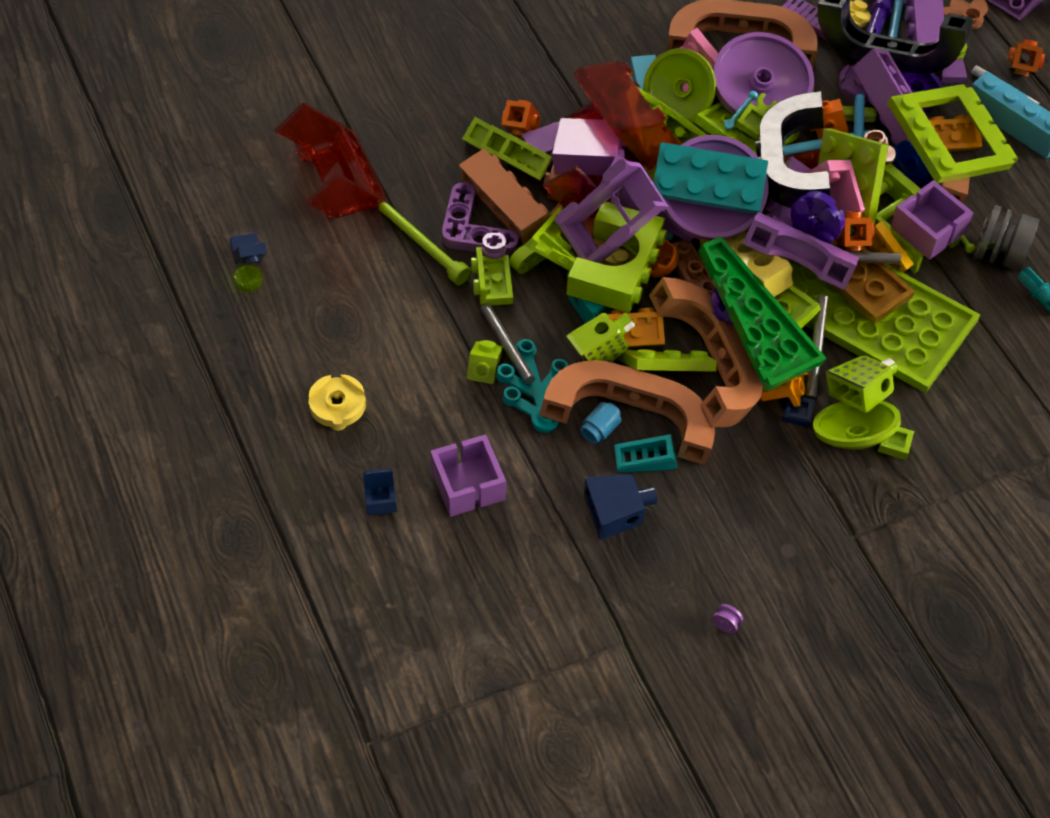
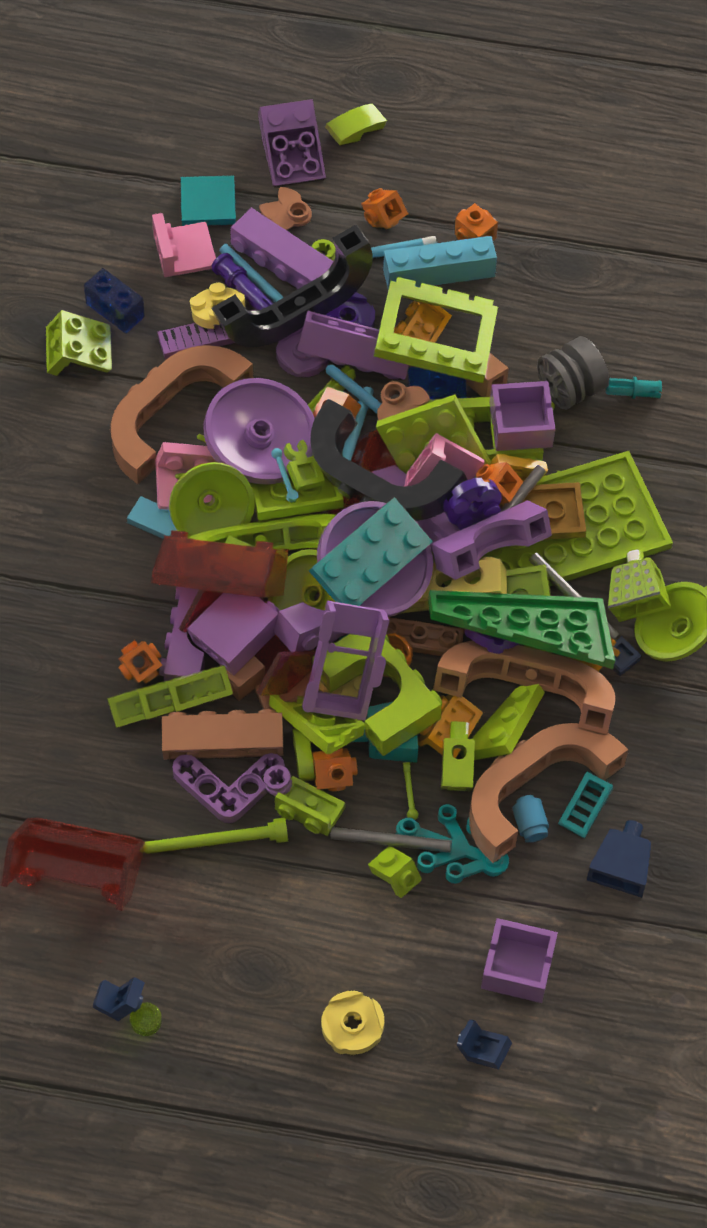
camera: 55 degrees left, 5 degrees up
none -> orange brick [312,747,357,791]
none -> lime hinge [403,762,419,820]

